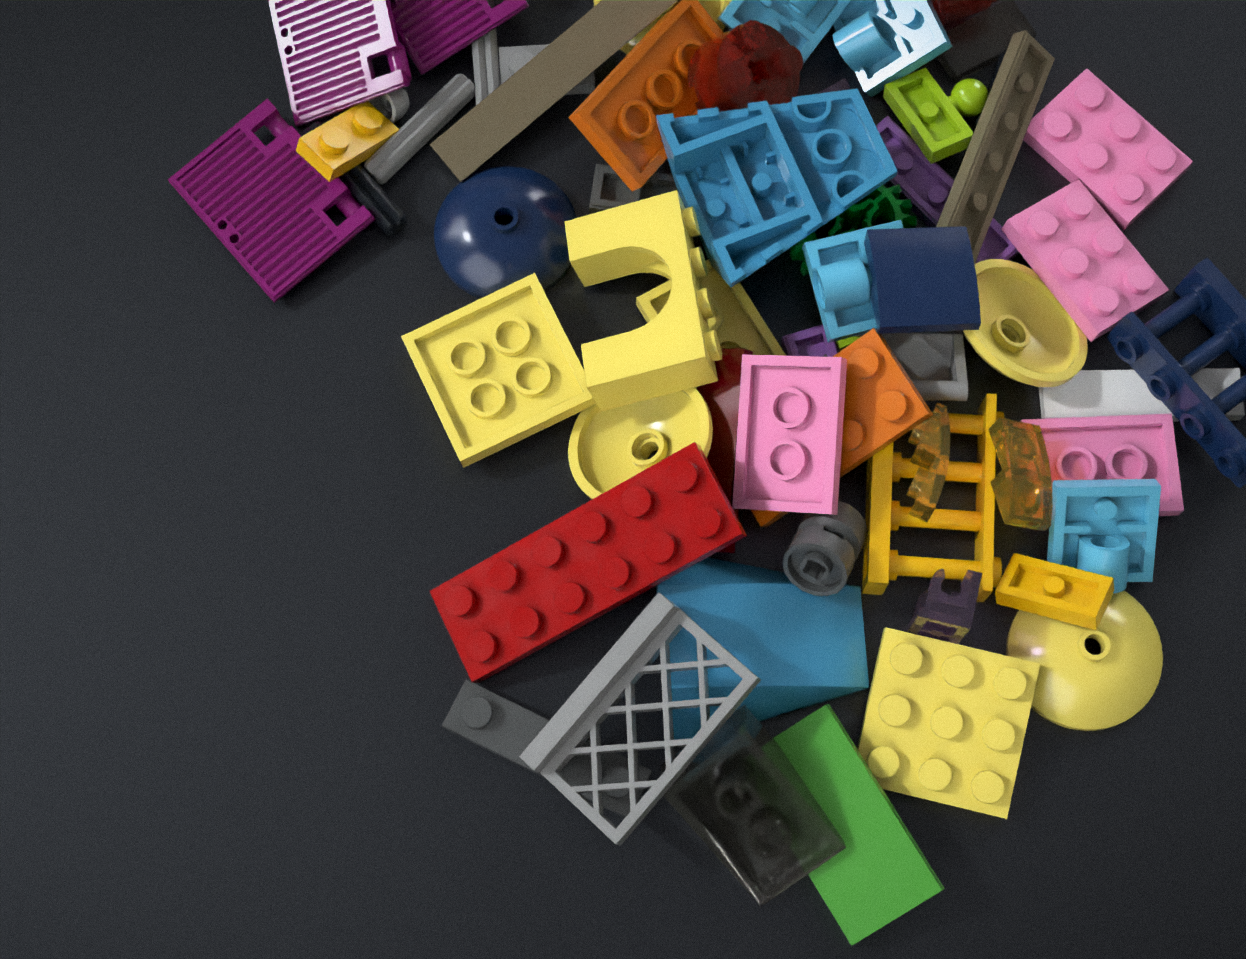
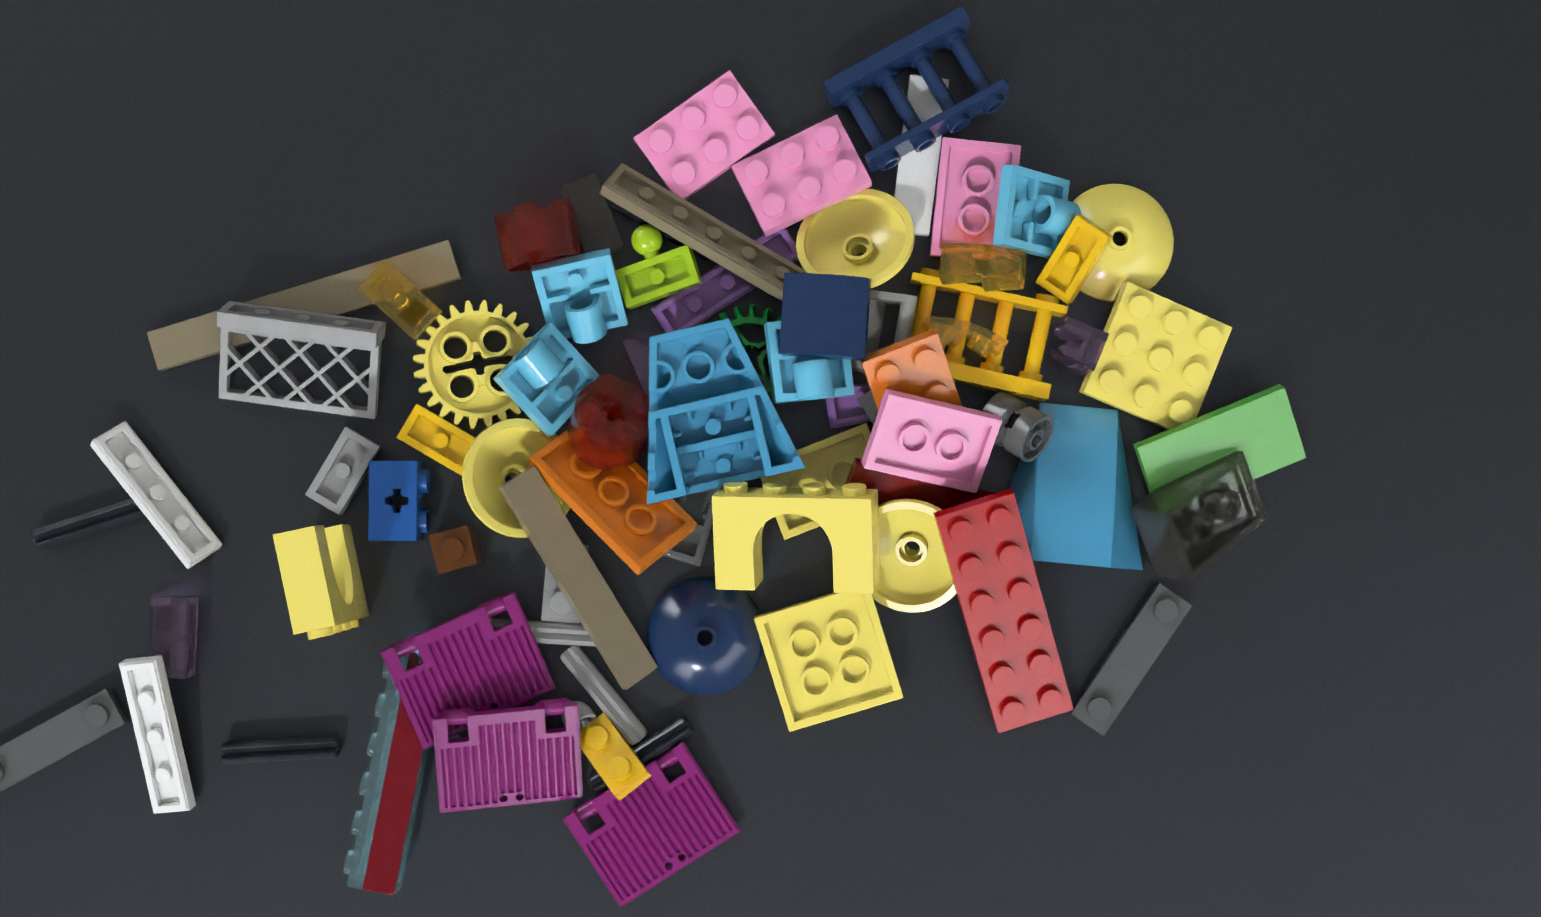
camera: 85 degrees left, 15 degrees up
light grey fence [519,592,761,846] -> none

